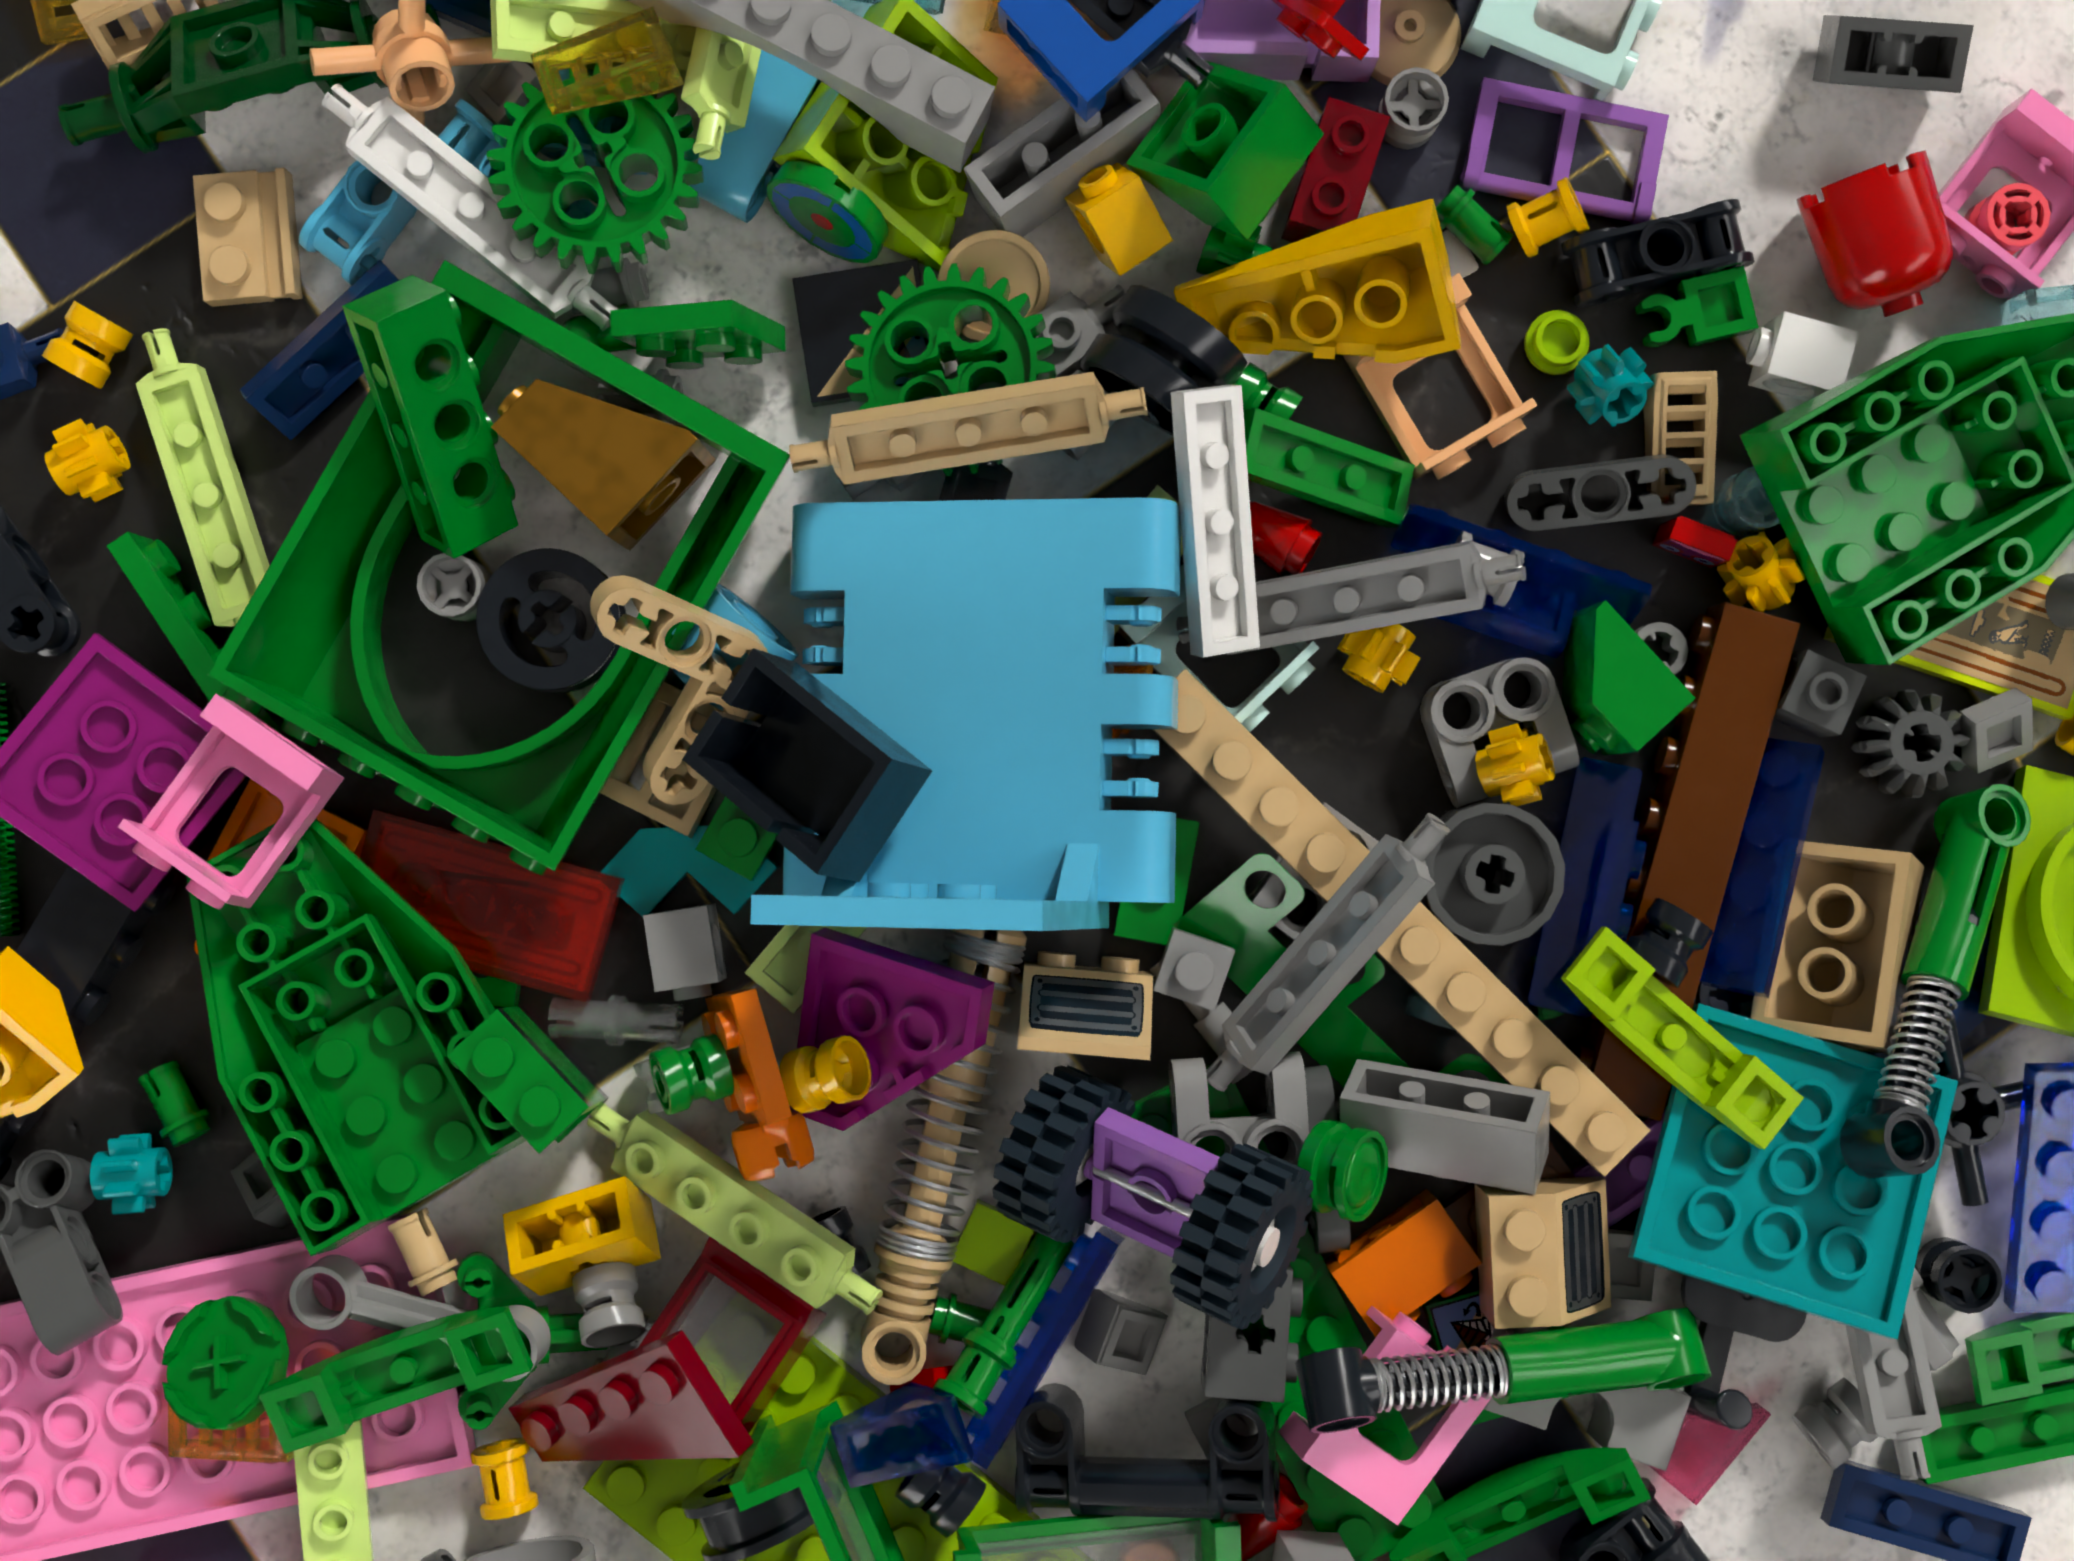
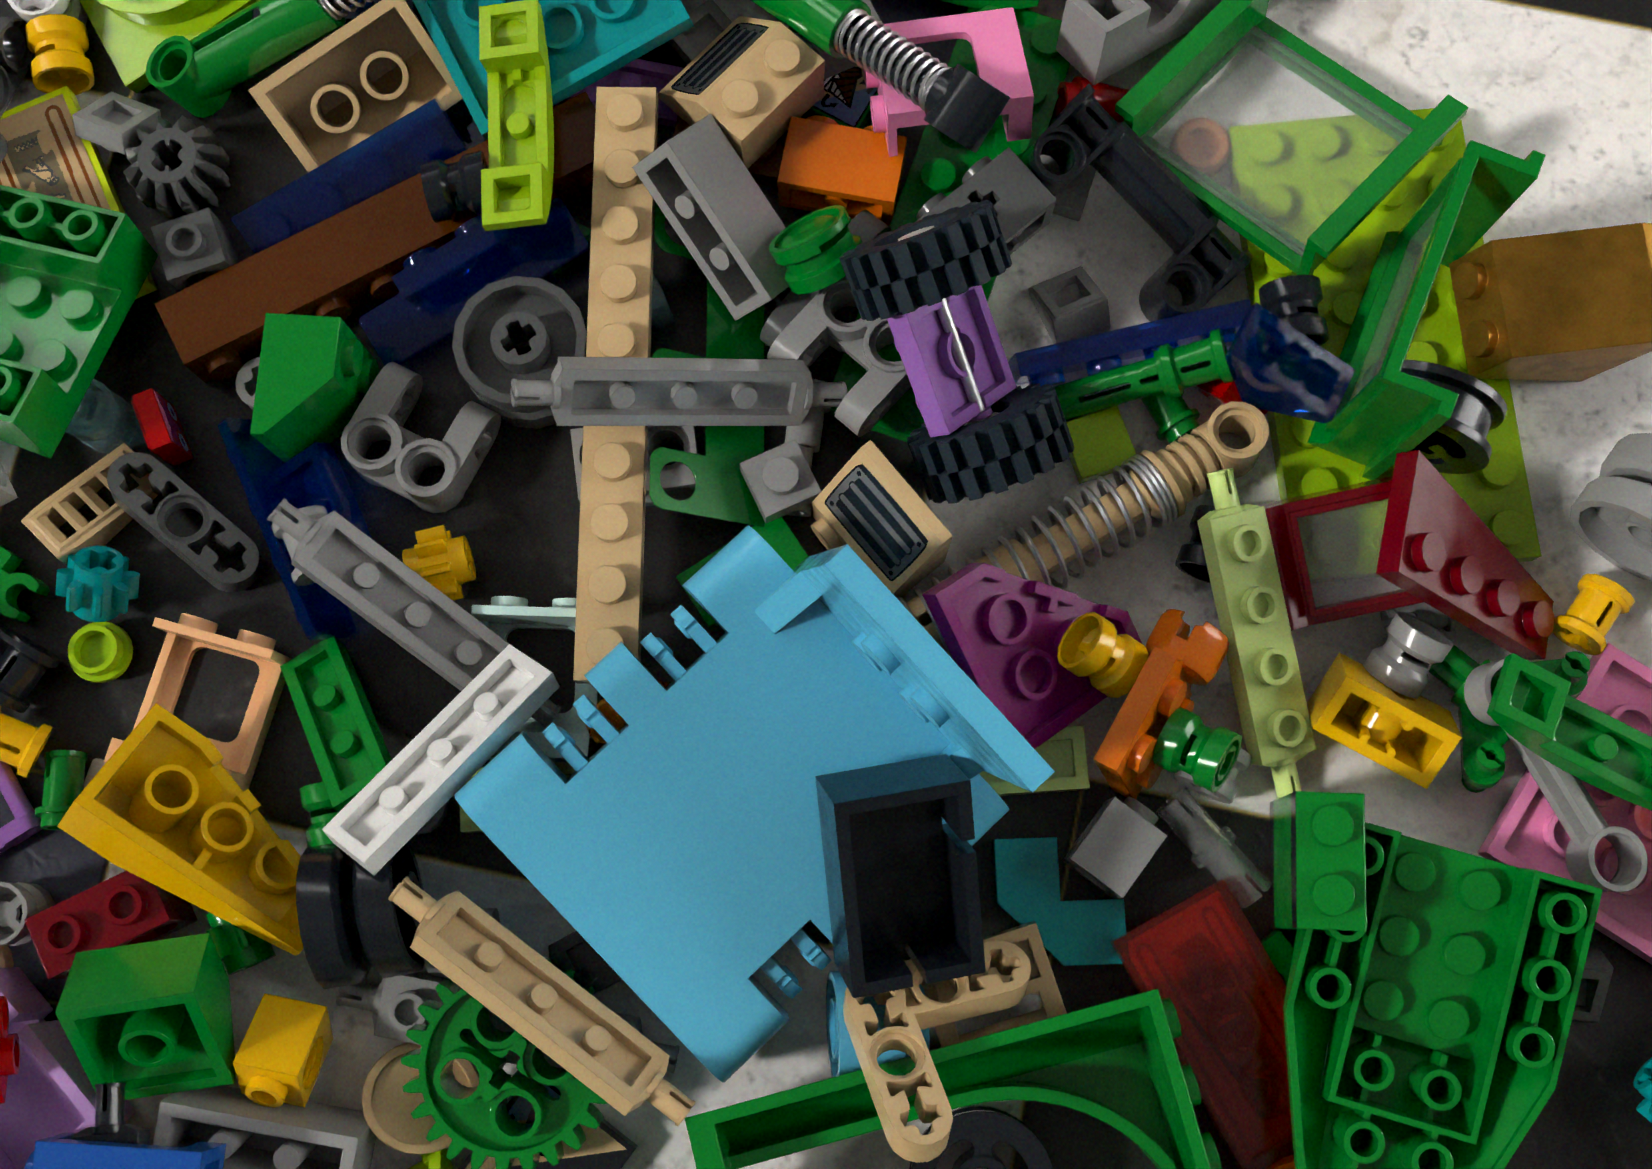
camera: 130 degrees left, 10 degrees down
green pin [138,1060,210,1147] -> none
tan pin [388,1208,459,1297] -> none
green plate [695,796,778,881] -> none
red cone [1250,501,1323,576] -> none
yellow gear [1475,723,1555,807] -> none
yellow gear [1717,531,1805,613] -> none

